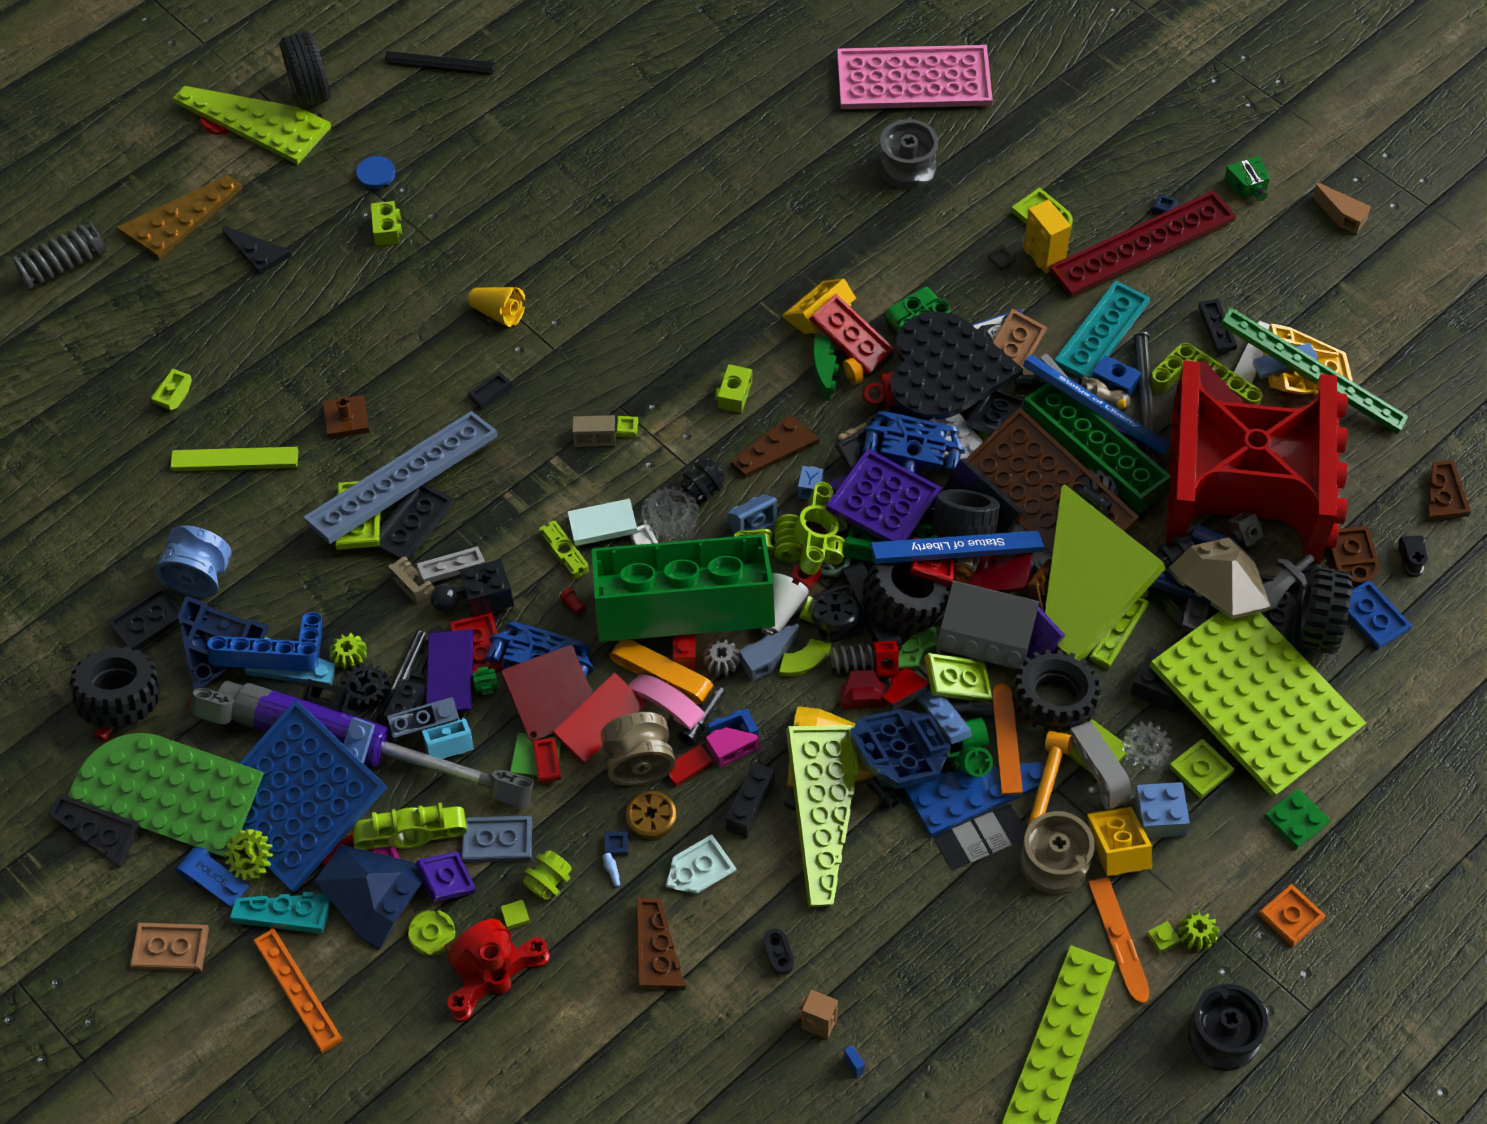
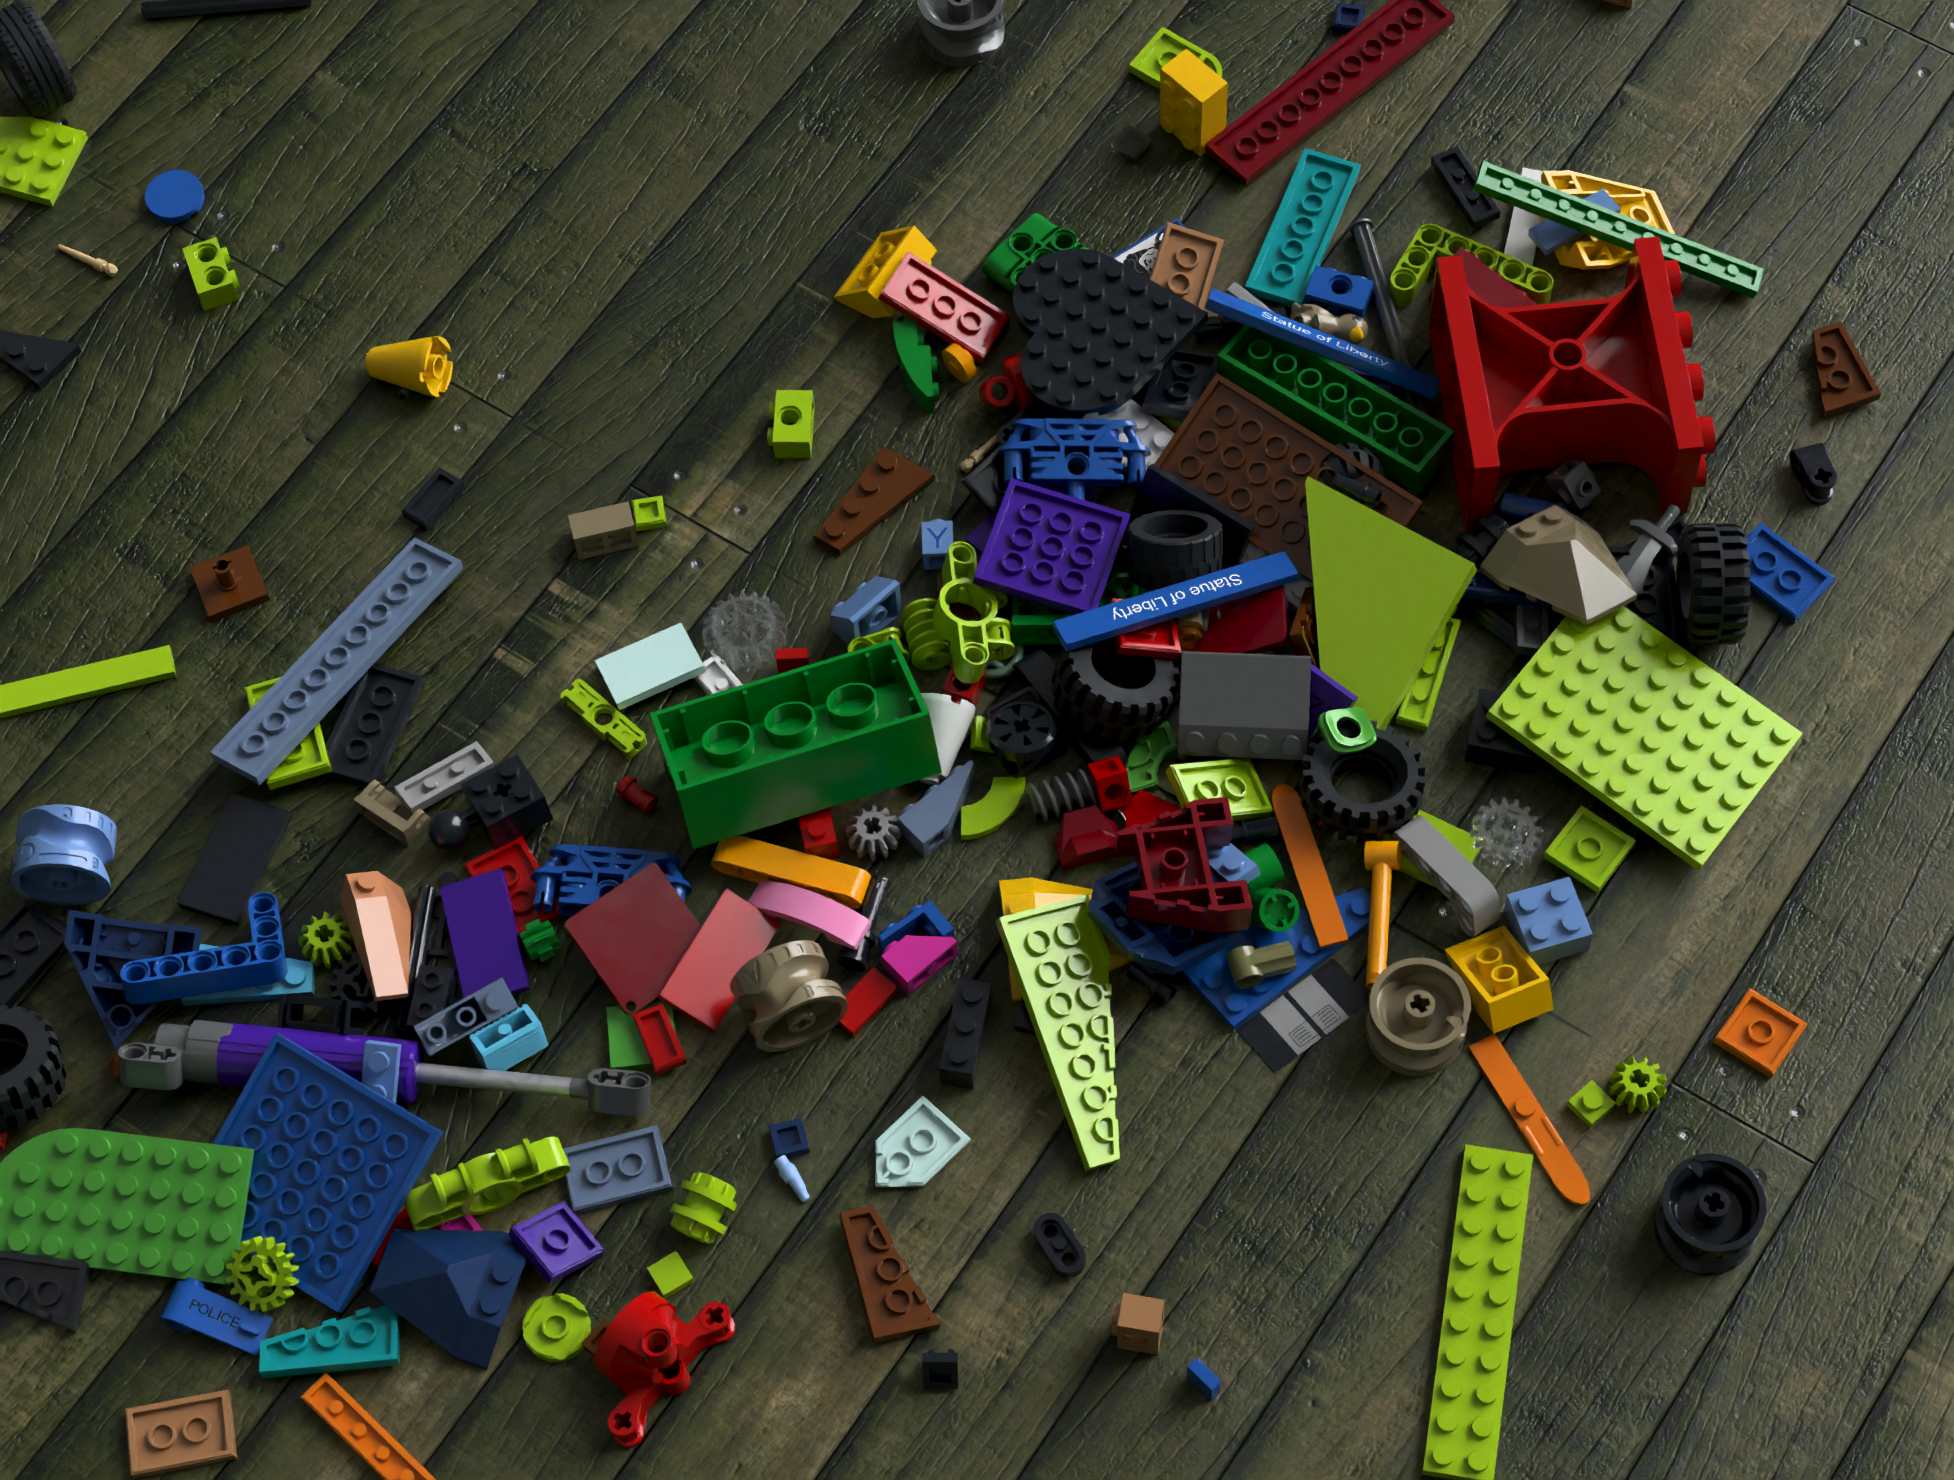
camera: 10 degrees left, 5 degrees up
pearl gold wheel [626,791,676,840] -> none
black piece [680,458,725,503] -> none
green plate [1264,788,1331,850] -> none
reddish brown tile [1329,526,1379,586] -> none
none -> tan piece [57,244,118,277]
none -> black tile [178,793,292,926]
none -> nougat wedge [339,871,411,1001]
none -> red tile [776,648,810,674]
none -> black tile [922,1349,959,1389]
none -> dark red wedge [1114,797,1253,933]
none -> olive piece [1226,941,1297,989]
none -> bright green piece [1308,707,1377,754]

